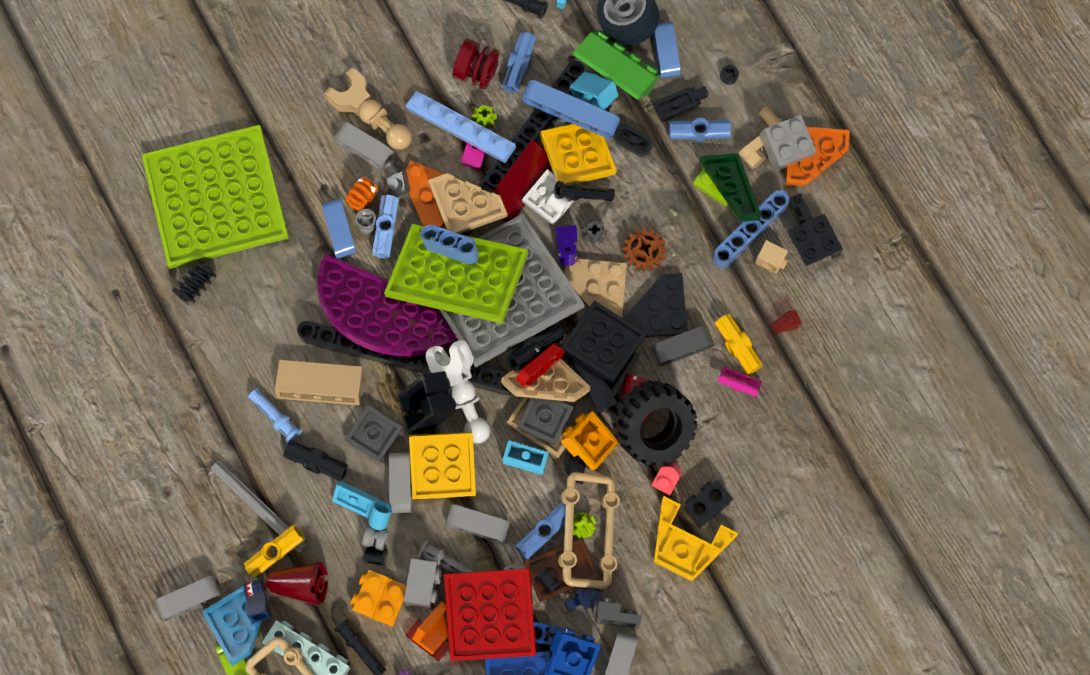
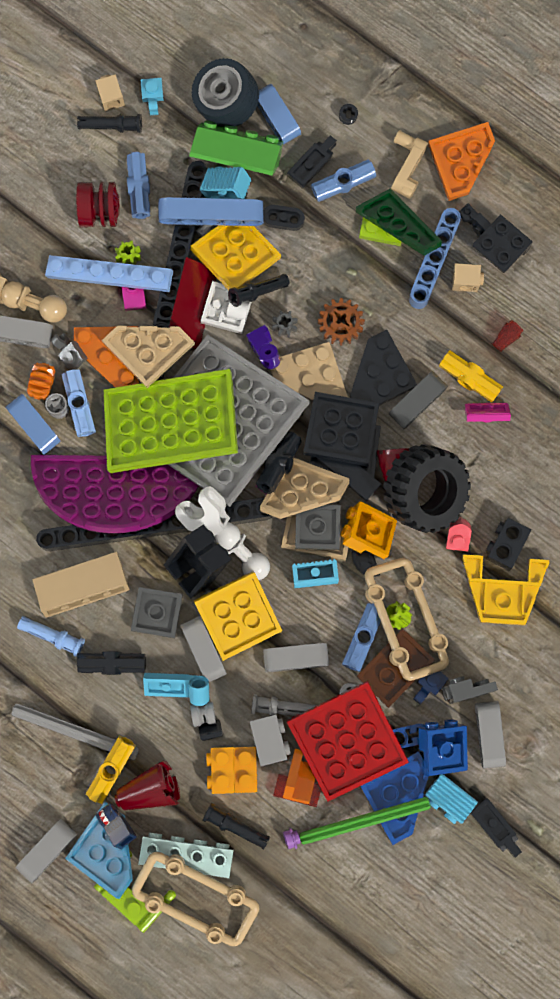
camera: 20 degrees left, 5 degrees up
medium blue beam [421,225,479,264] -> none
red beam [516,343,565,388] -> none
black bush [534,566,562,595] -> none
light grey brick [759,115,817,172] -> none

